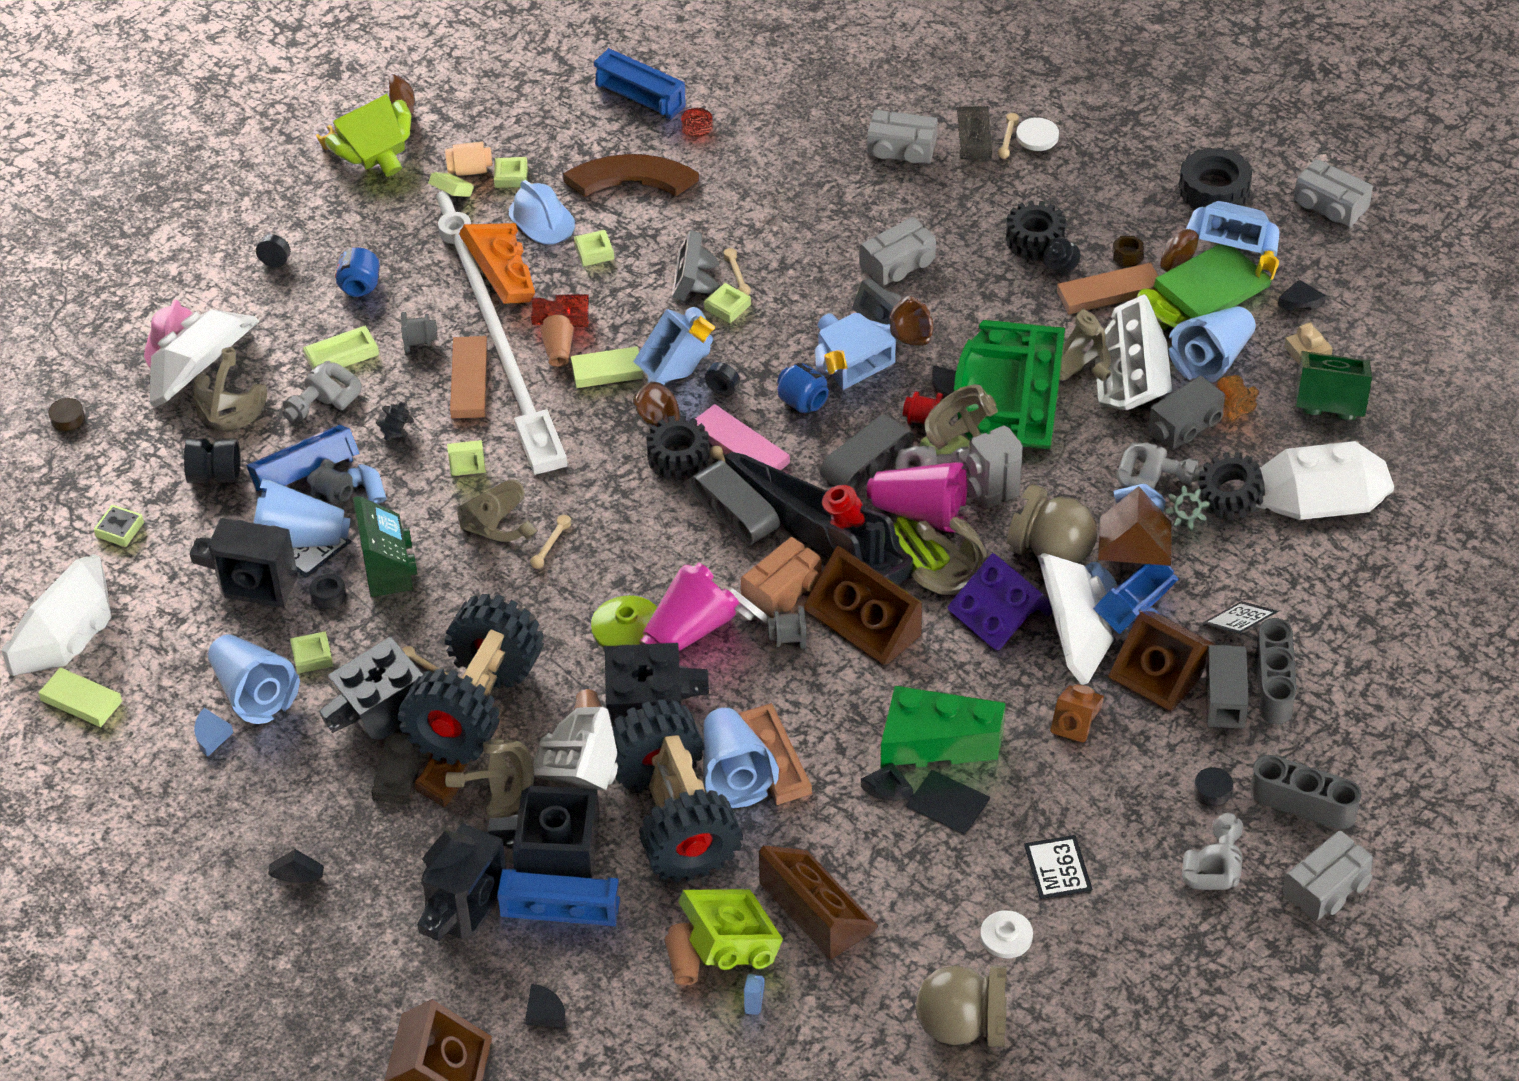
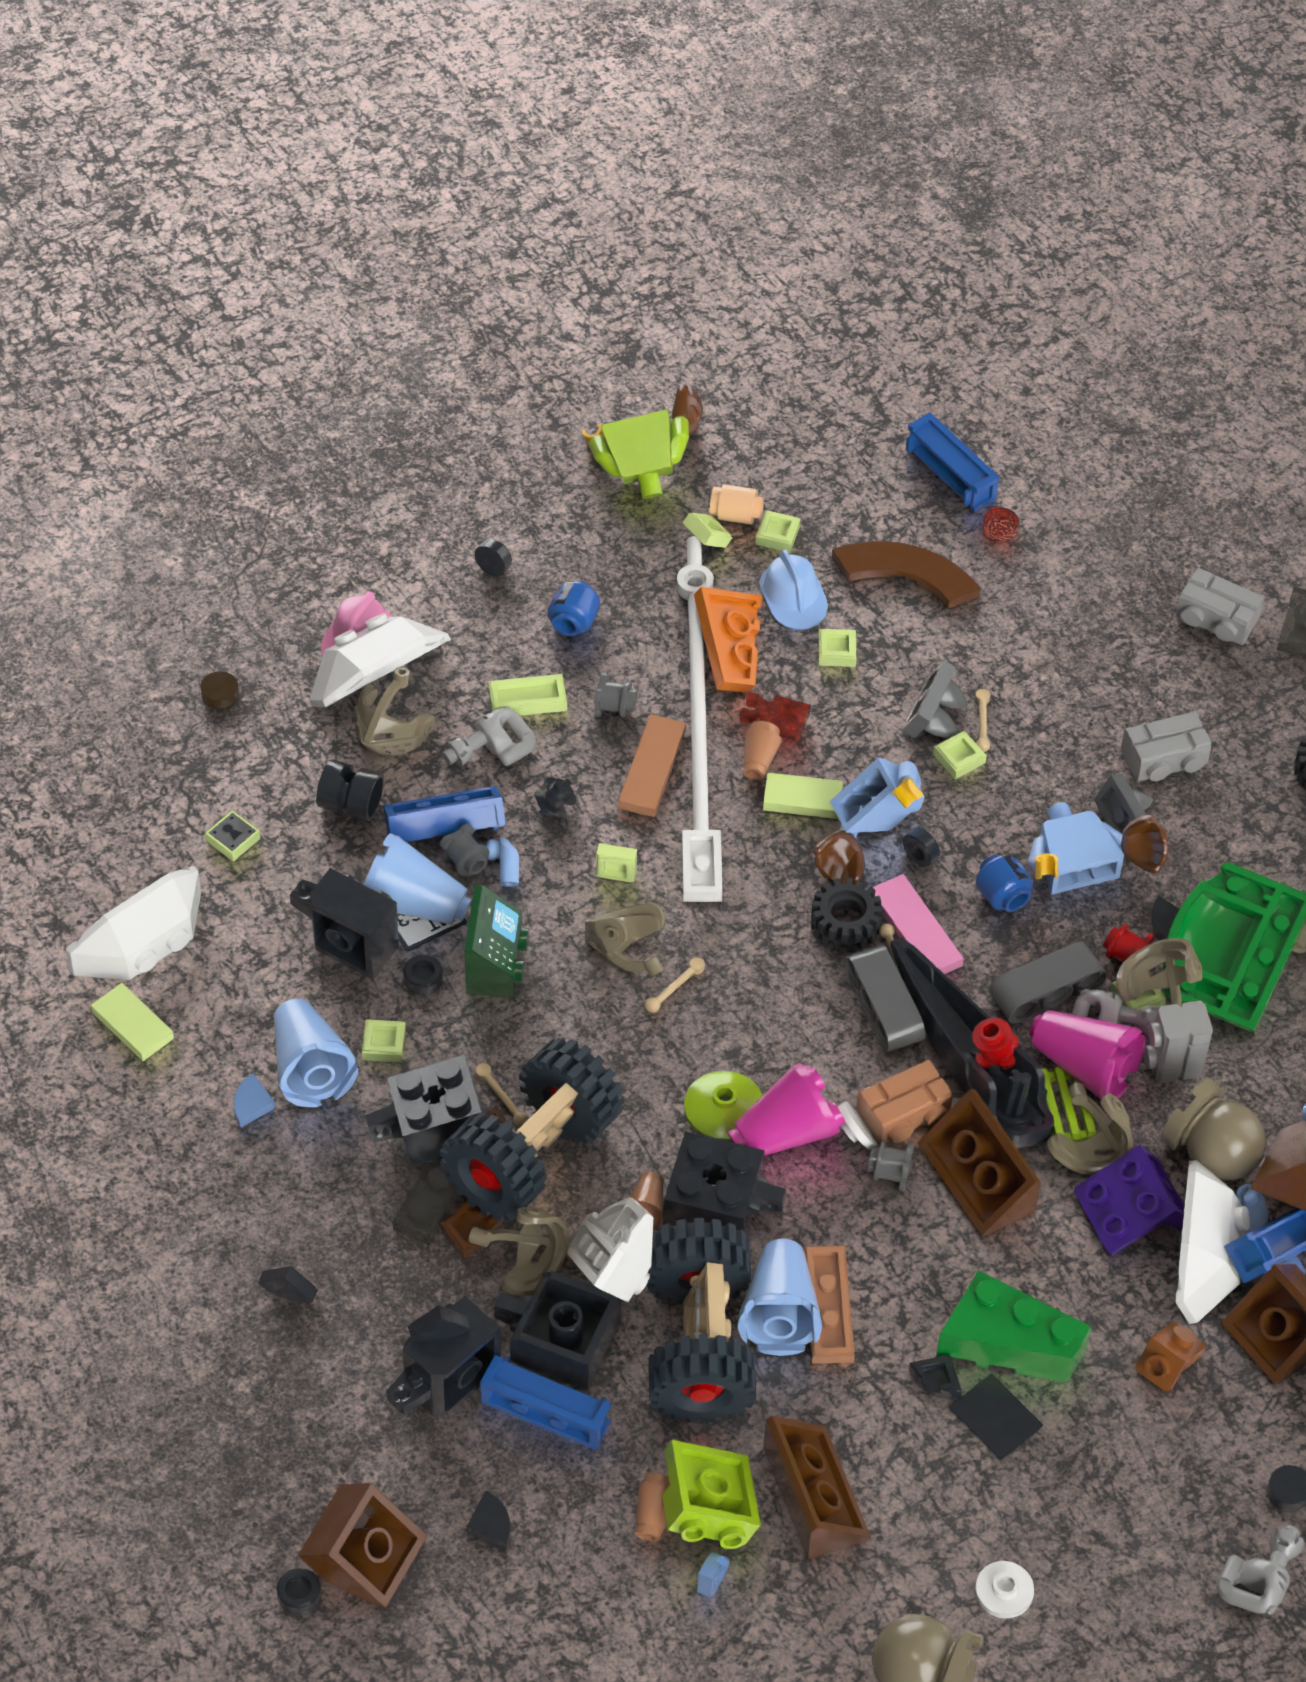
camera: 15 degrees right, 5 degrees up
sticker [1024,835,1093,899] -> none

